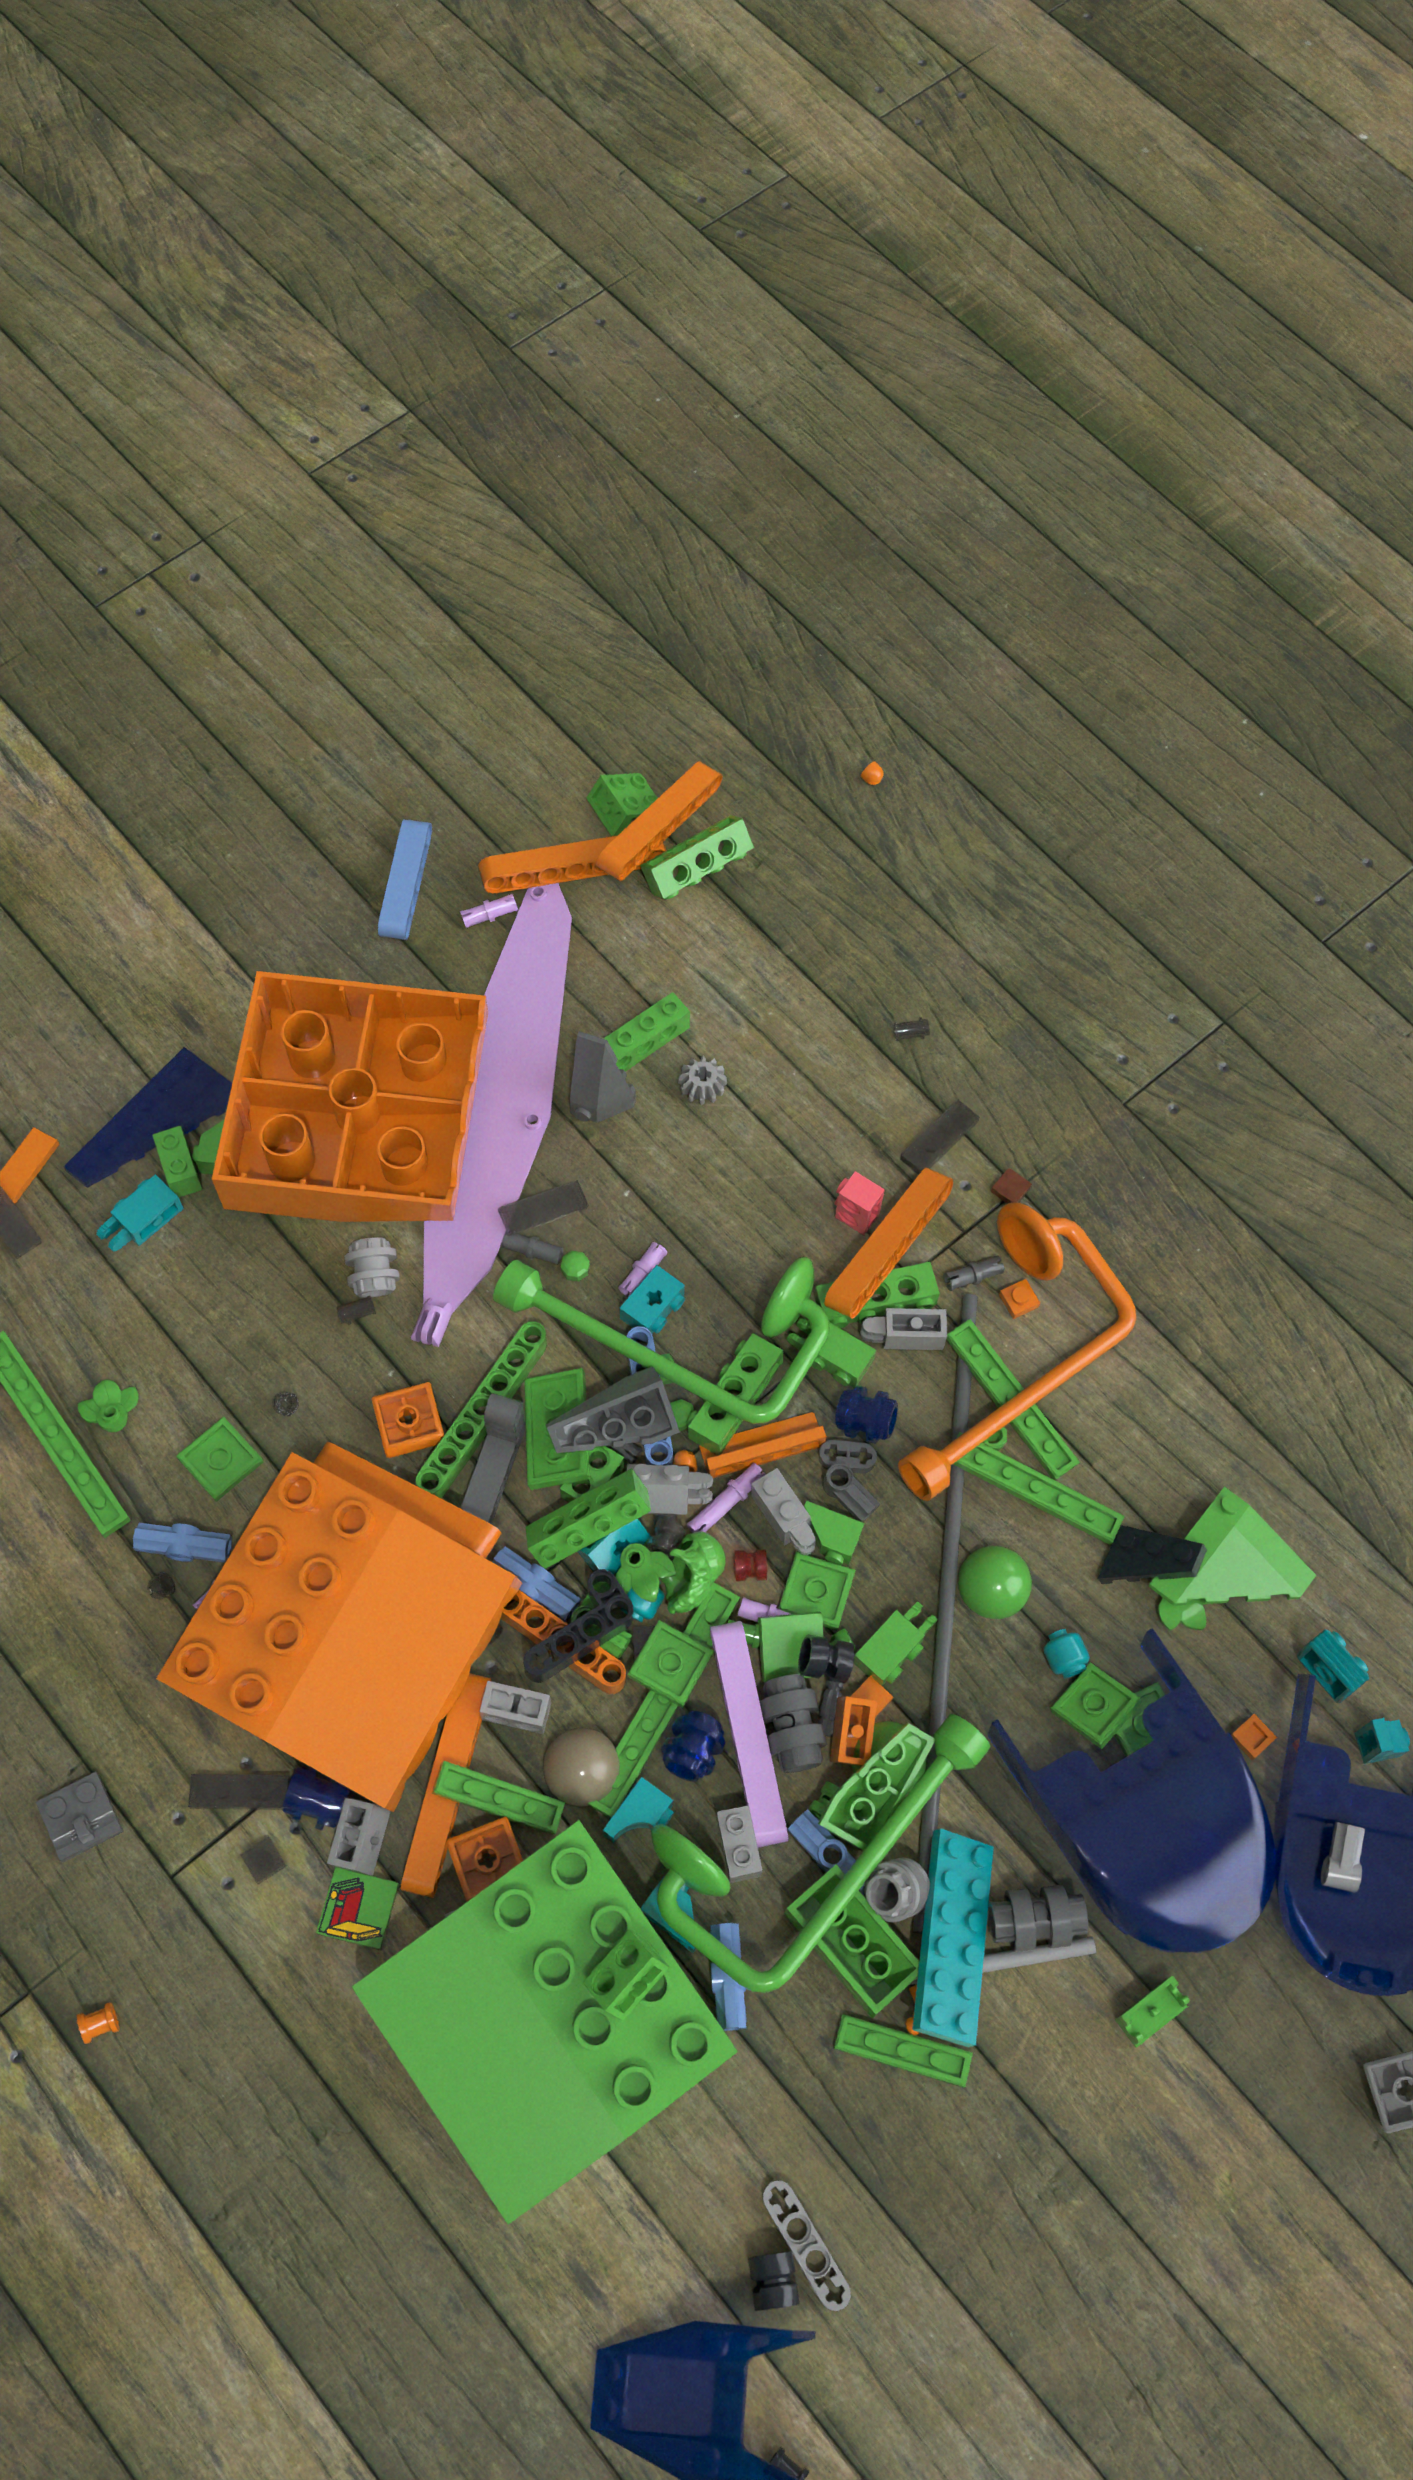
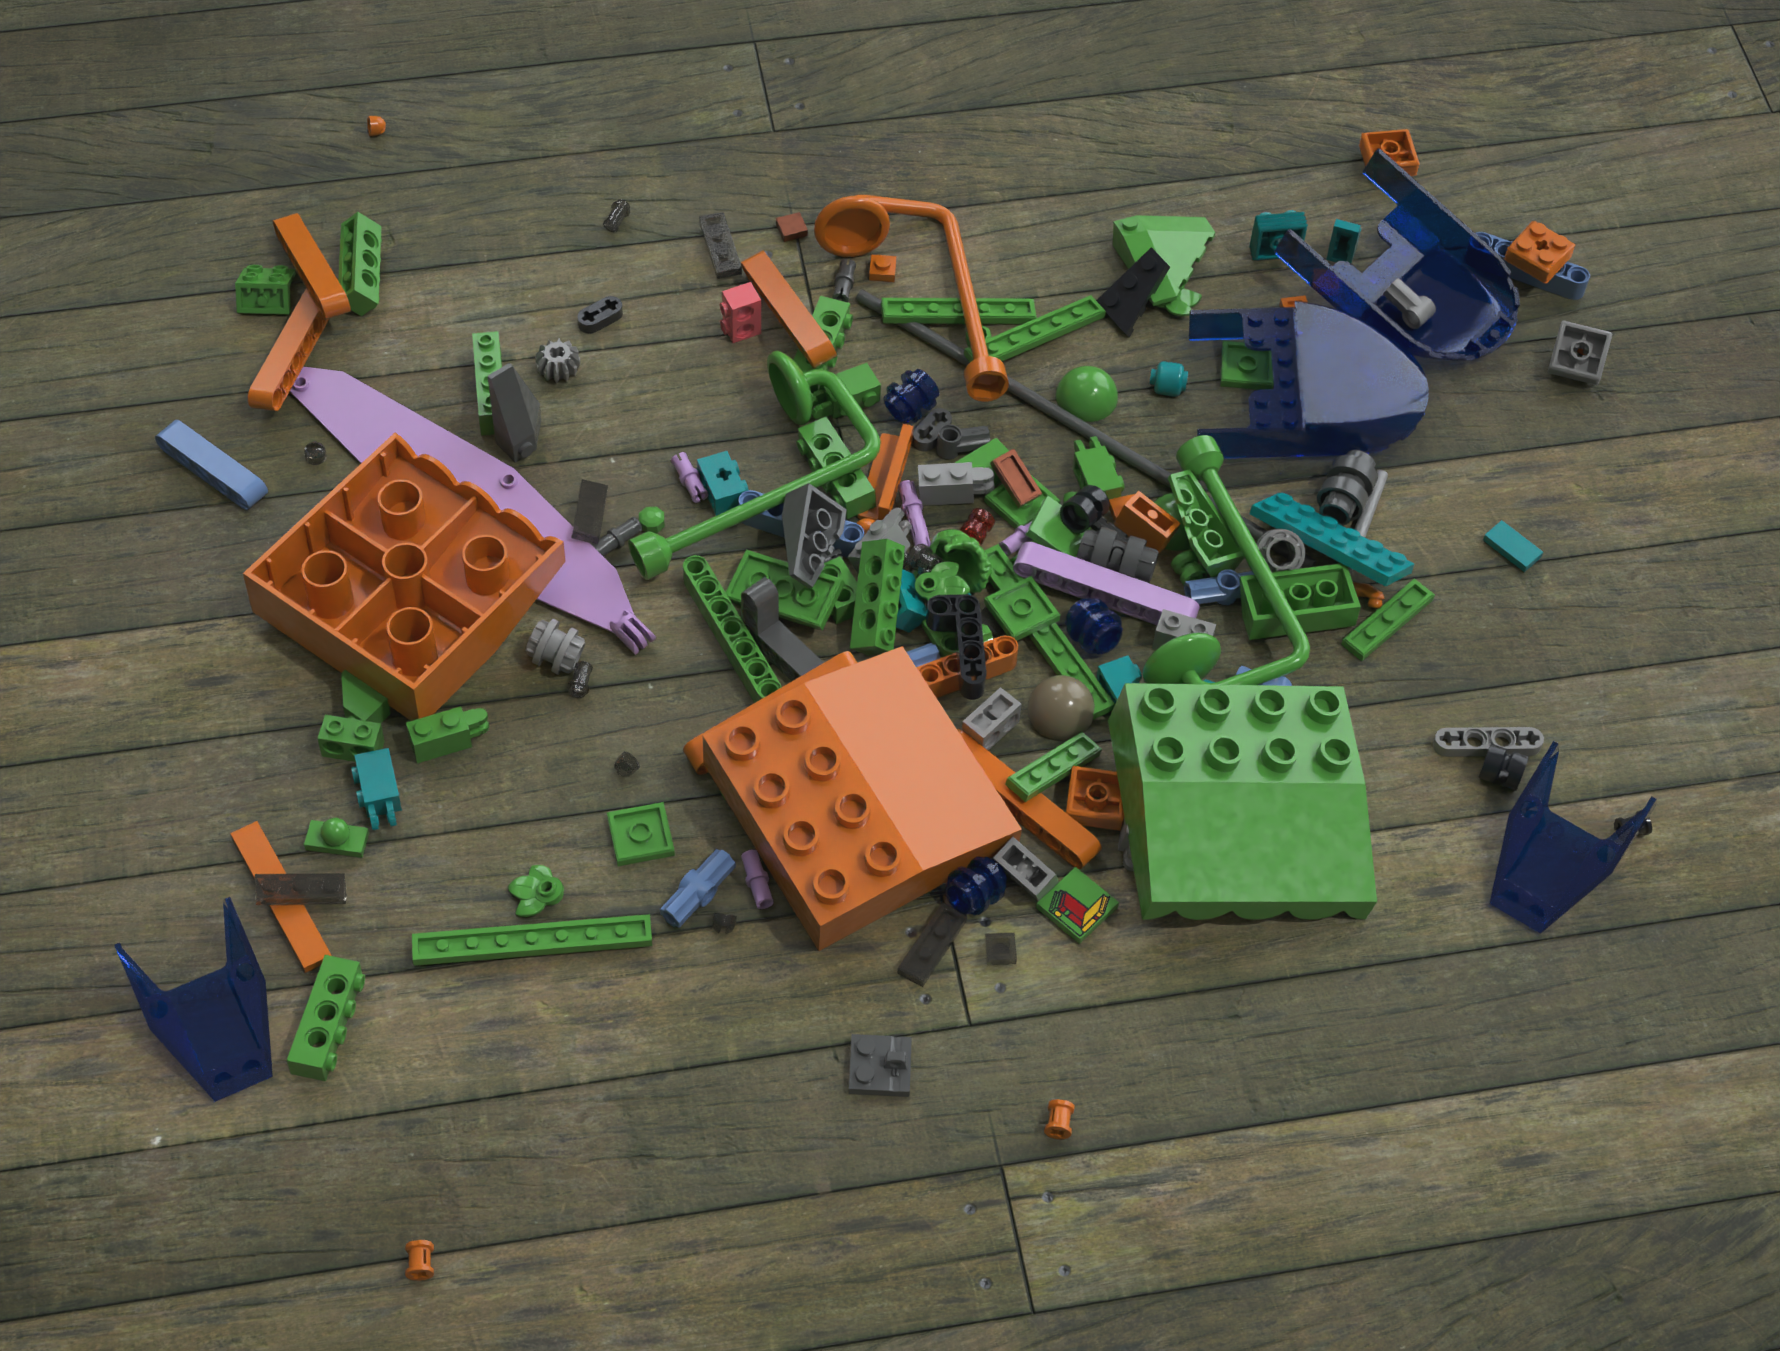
camera: 60 degrees left, 10 degrees down
clear blue wing [63,1047,232,1188] -> none
orange brick [371,1382,444,1458] -> none
lavender pin [460,894,518,928] -> none
bright green brick [583,1930,670,2021] -> none
light grey hinge [860,1308,947,1350] -> none
bright green tile [1051,1662,1142,1749] -> none
bright green hinge [1114,1975,1190,2048] -> none
none -> clear smoke hinge [304,441,327,465]
none -> bright green tile [304,818,369,858]
none -> bright green hinge [406,706,489,764]
none -> black beam [578,296,623,334]
none -> copper tile [990,449,1042,508]
none -> teal tile [1483,520,1543,572]

